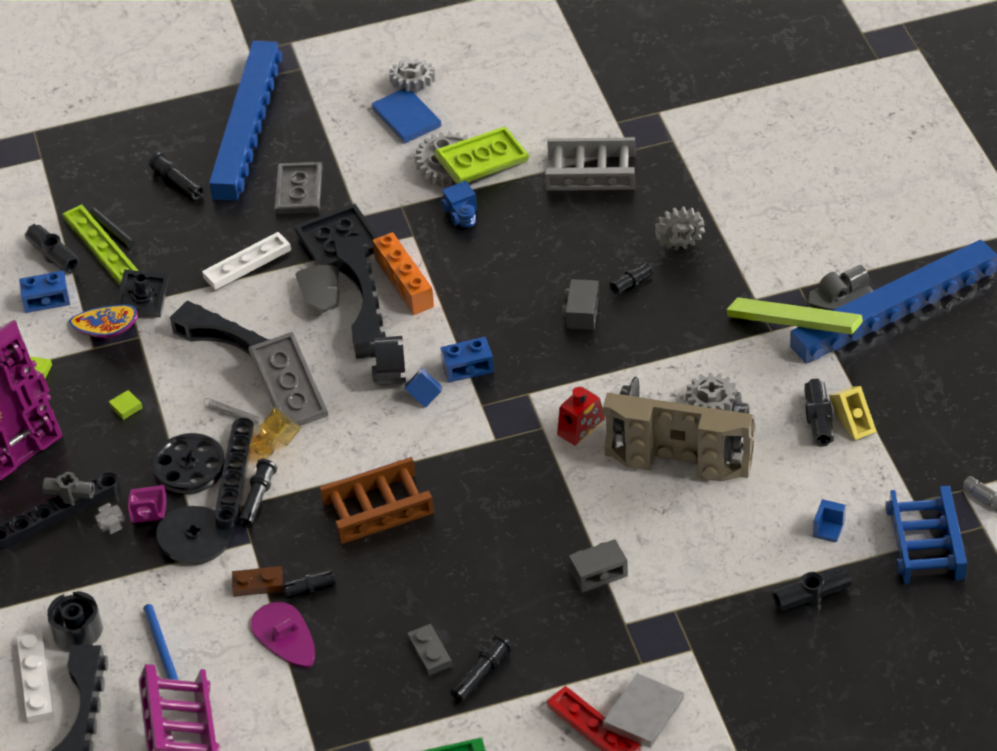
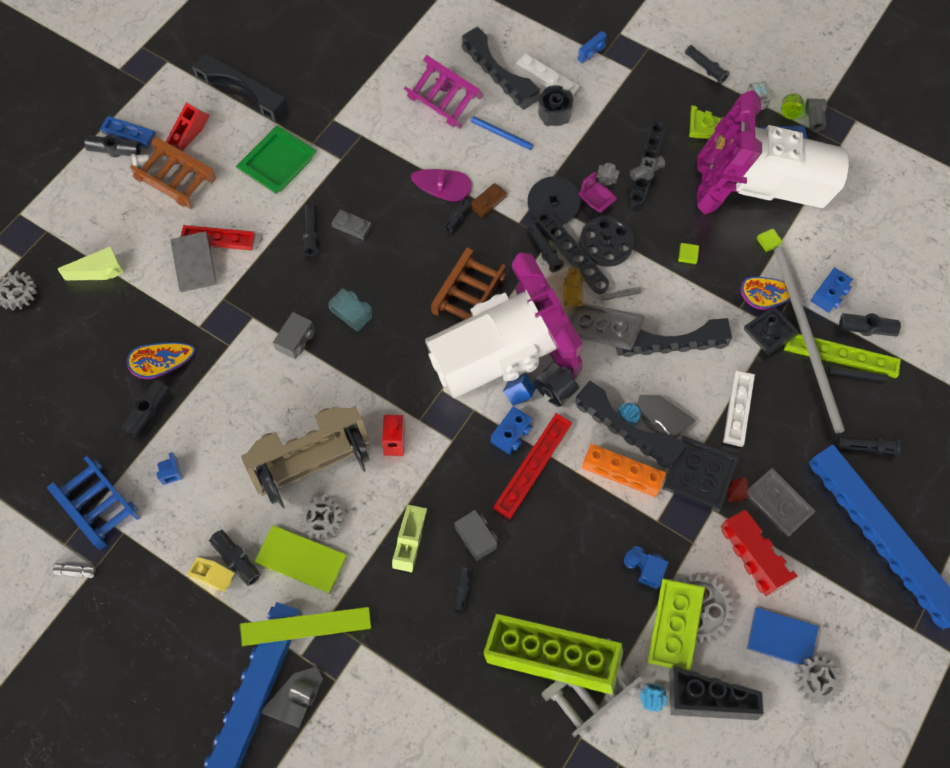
camera: 135 degrees right, 20 degrees up
light grey gear [655,207,705,250] -> none
none -> shield [127,342,195,379]
none -> lime tile [254,525,347,594]
none -> clear light blue brick [328,289,372,332]
none -> yellowish green slope [392,505,427,572]
none -> white piece [425,252,583,399]
none -> lime brick [483,614,623,695]
none -> red plate [493,413,573,520]
none -> dark azure gear [616,402,641,427]
none -> dark azure gear [640,683,668,712]
none -> black wedge [669,665,764,720]
none -> red wedge [721,510,798,597]
none -> clear red slope [727,477,748,502]
none -> light grey piece [774,247,845,433]

